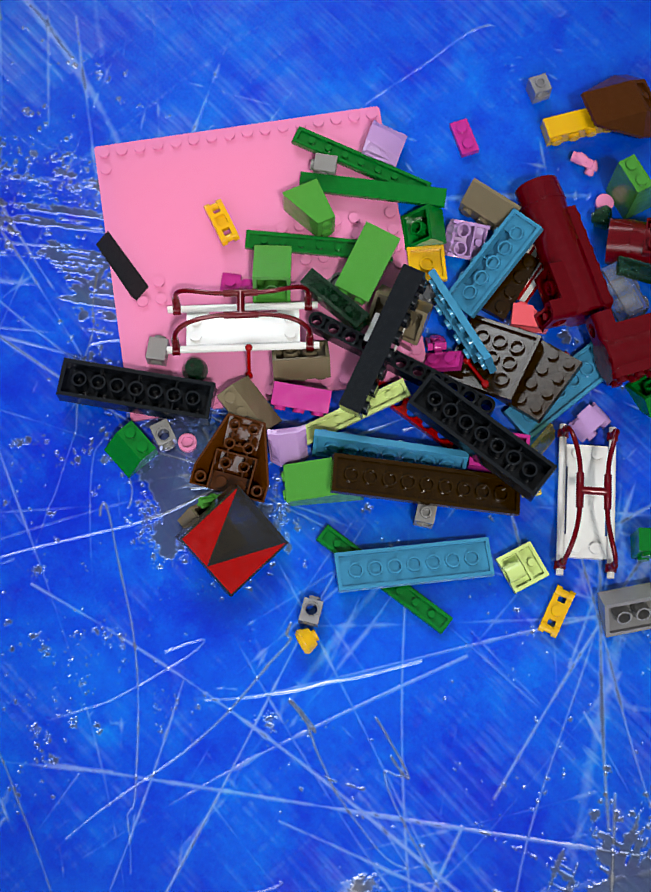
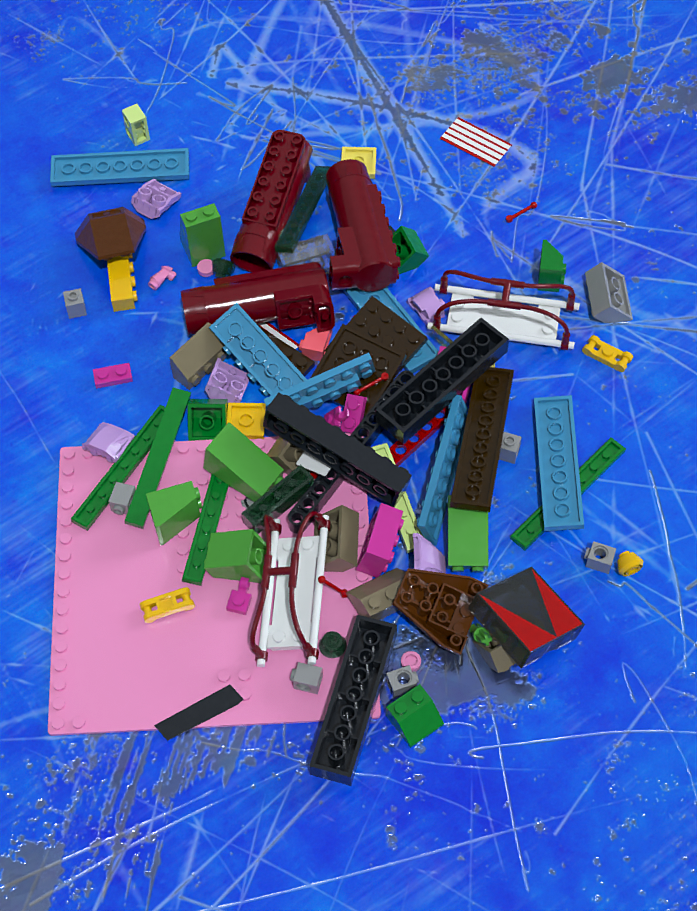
camera: 80 degrees left, 15 degrees down
yellowish green plate [495,541,550,594] -> none

